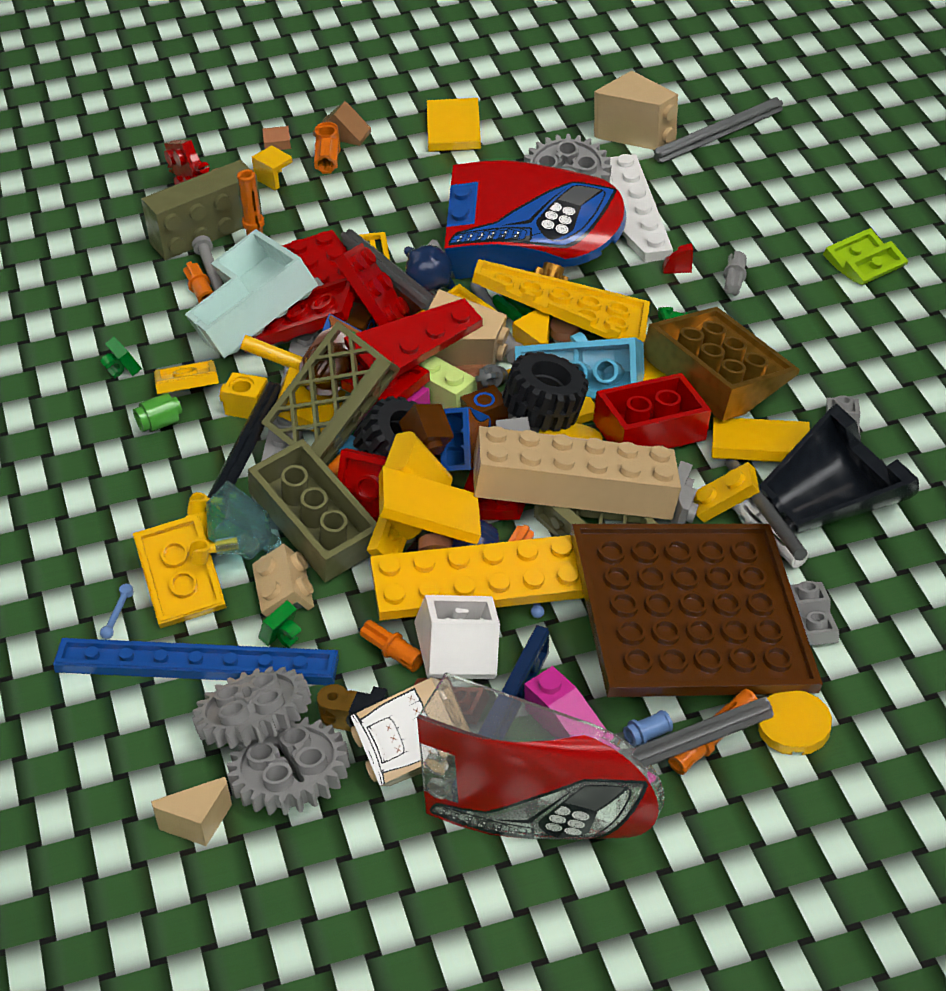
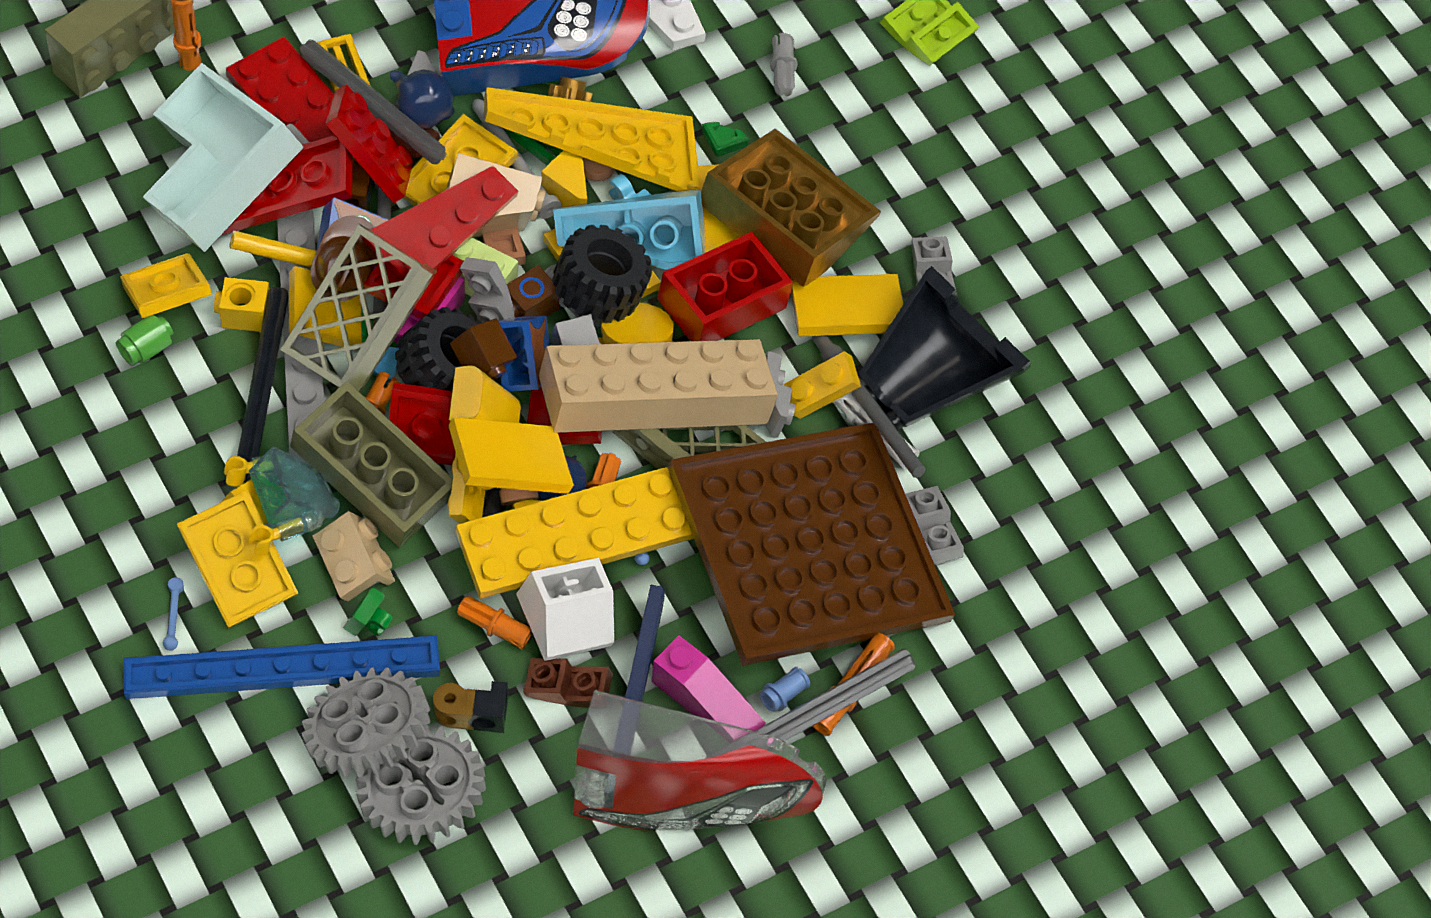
camera: 20 degrees left, 15 degrees up
green tile [100,336,142,378] -> none
tan slope [151,777,232,846] -> none
orange axle [183,261,214,303] -> none
light grey bar [192,235,223,291] -> none
white slope [351,677,472,786] -> none
dark grey axle [475,364,508,387] -> none
red tile [662,243,693,274] -> none
yellow tile [758,690,832,755] -> none
none -> light grey slope [460,257,514,324]

